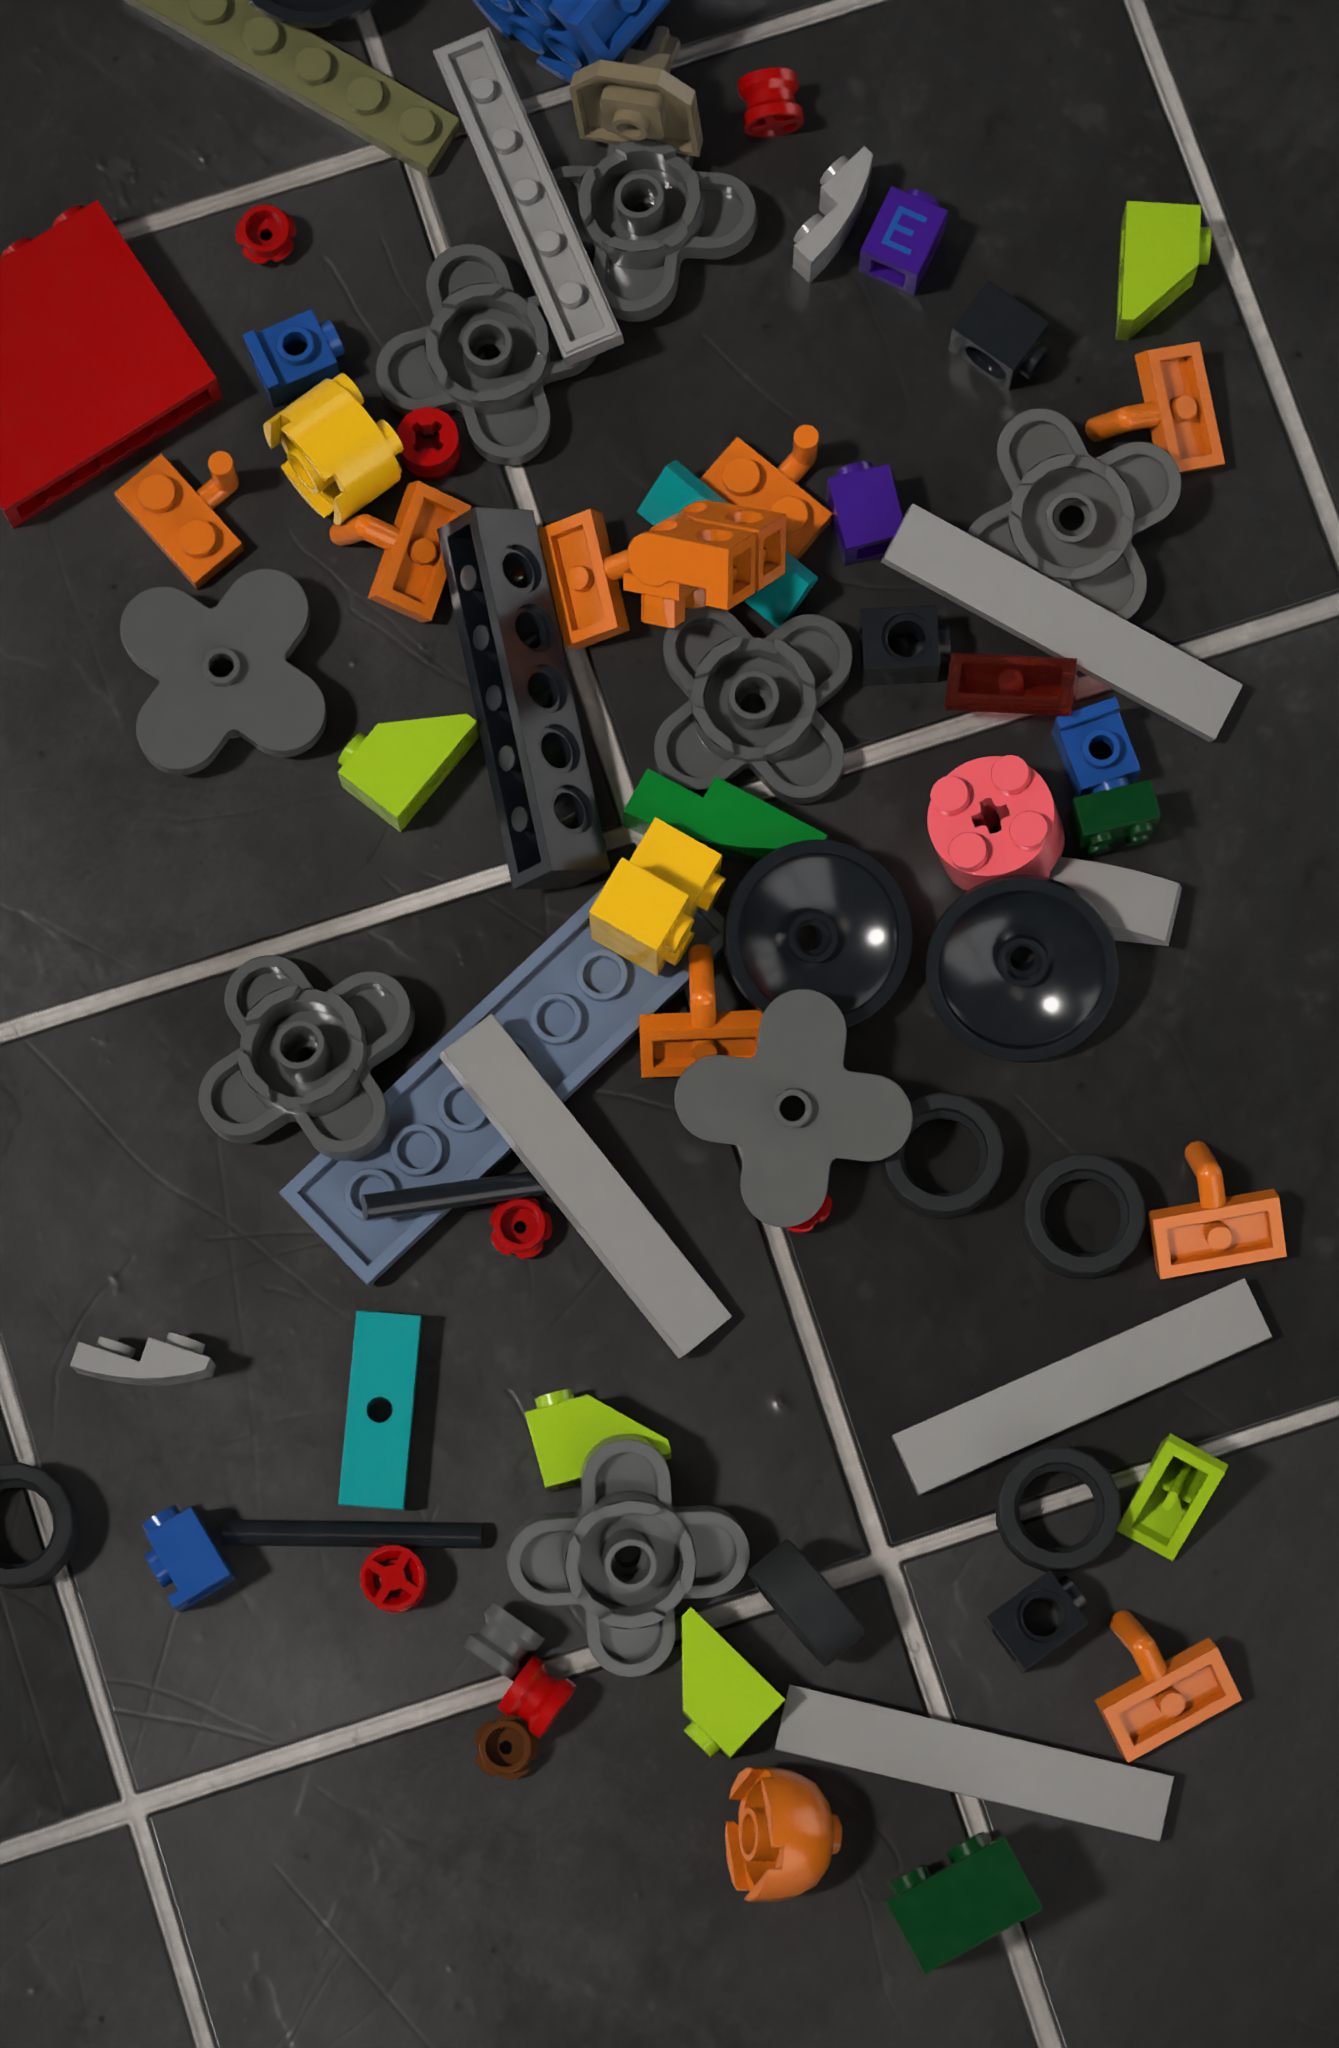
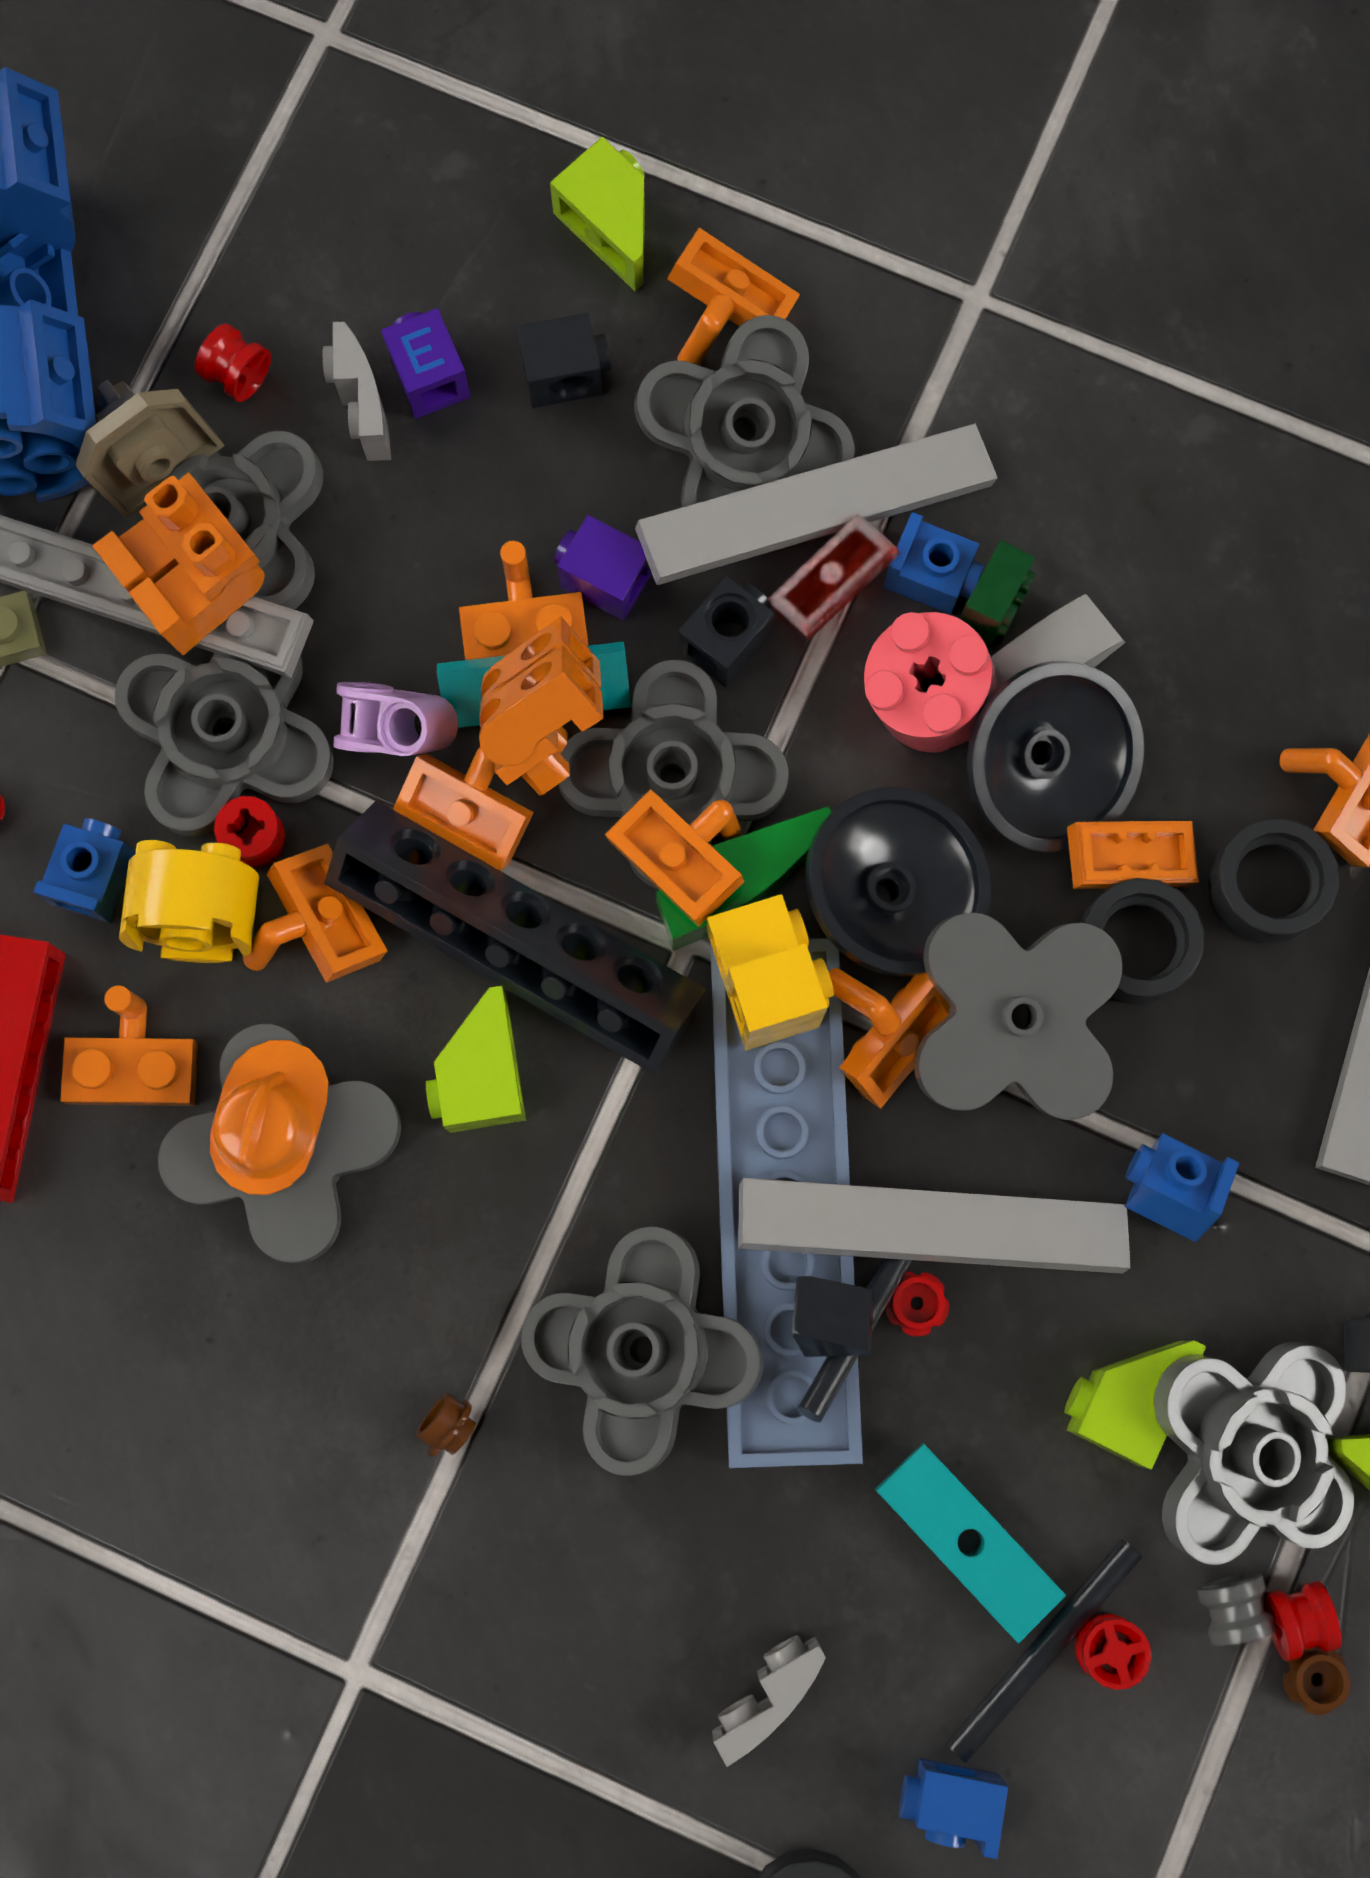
camera: 50 degrees left, 0 degrees up
none -> orange hips [92,472,265,655]
none -> orange piece [210,1040,329,1195]
none -> lavender piece [333,682,458,756]
none -> reddish brown plate [415,1393,476,1457]
none -> orange plate [605,789,745,927]
none -> black slope [792,1276,875,1357]
none -> orange plate [1067,821,1199,889]
none -> blue brick [1125,1133,1239,1242]

